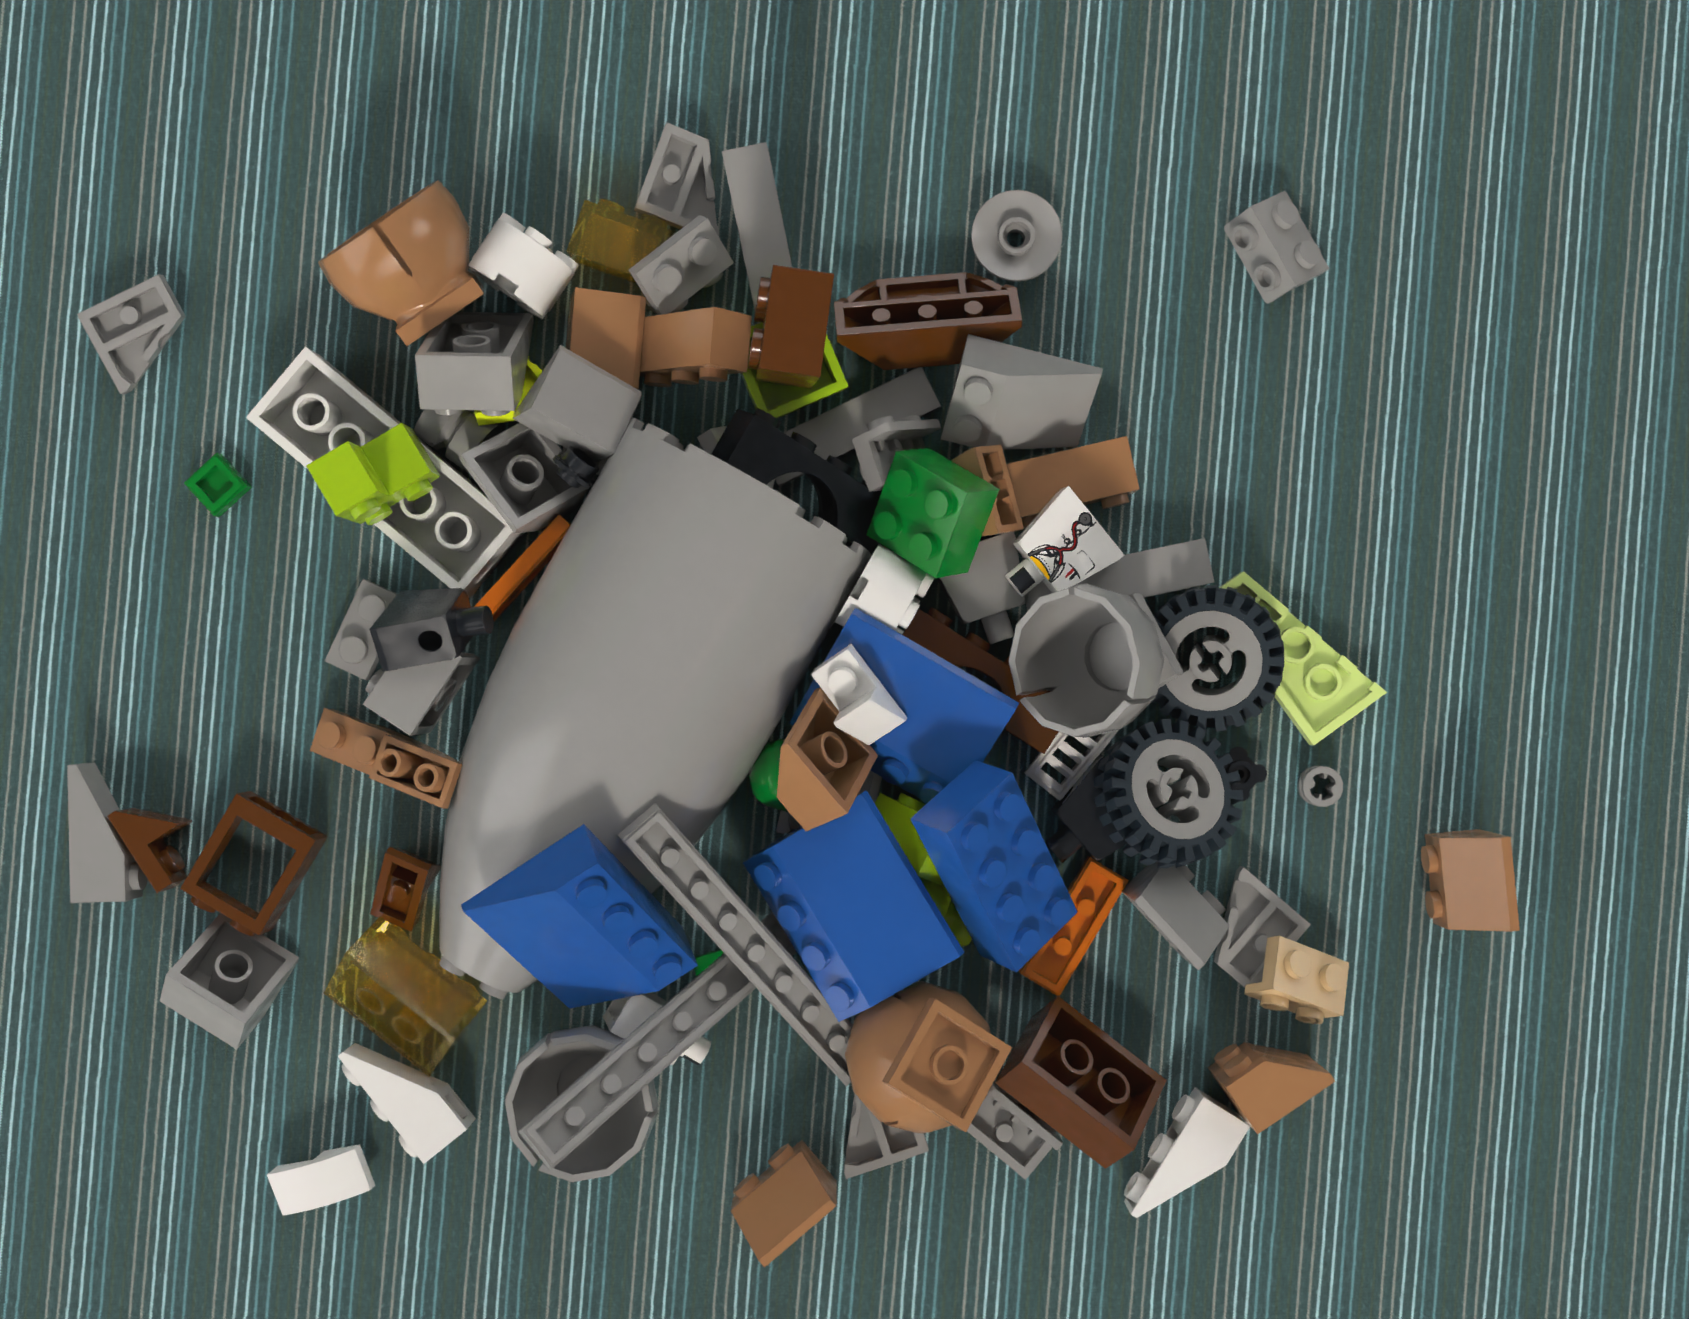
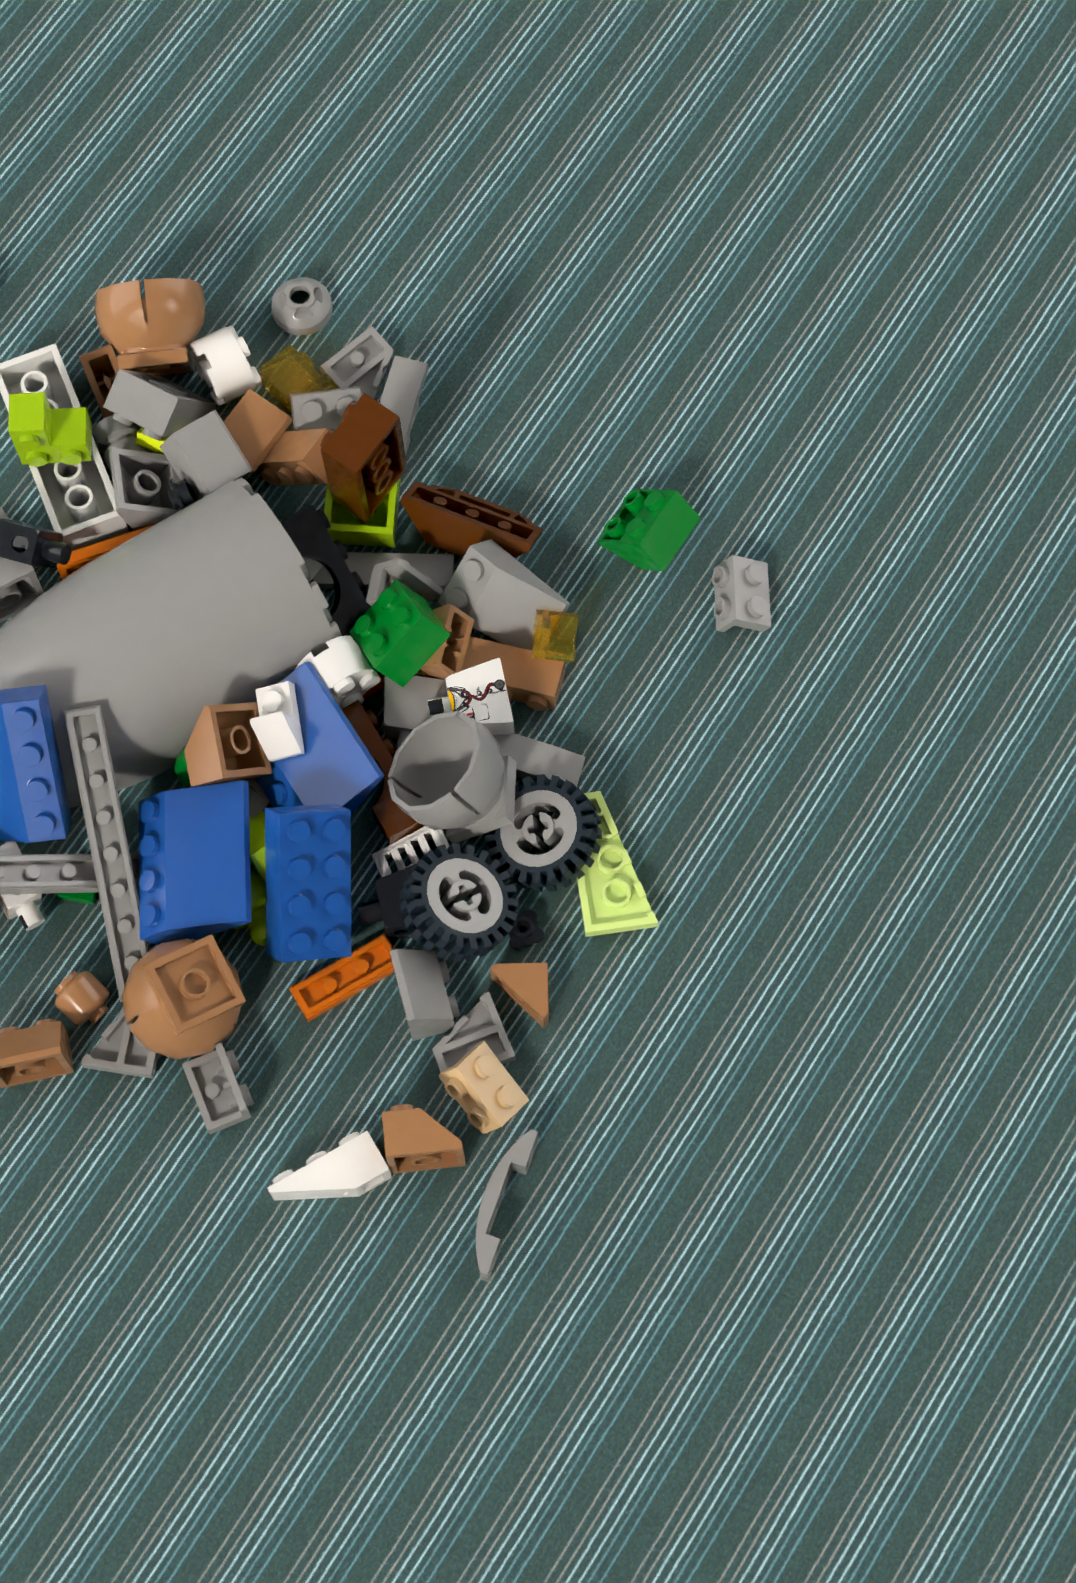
camera: 30 degrees right, 20 degrees down
light grey dish [971,190,1062,282] -> none
reddish brown brick [995,996,1167,1169] -> none
light grey bush [1297,765,1343,807] -> none
medium nougat slope [1421,829,1520,932] -> none
none -> medium nougat head [54,970,110,1025]
none -> medium nougat slope [79,344,119,418]
none -> light grey piece [272,277,333,336]
none -> light grey slope [476,1129,539,1282]
none -> medium nougat slope [490,963,549,1028]
none -> clear yellow panel [531,609,578,662]
none -> green slope [597,489,701,571]

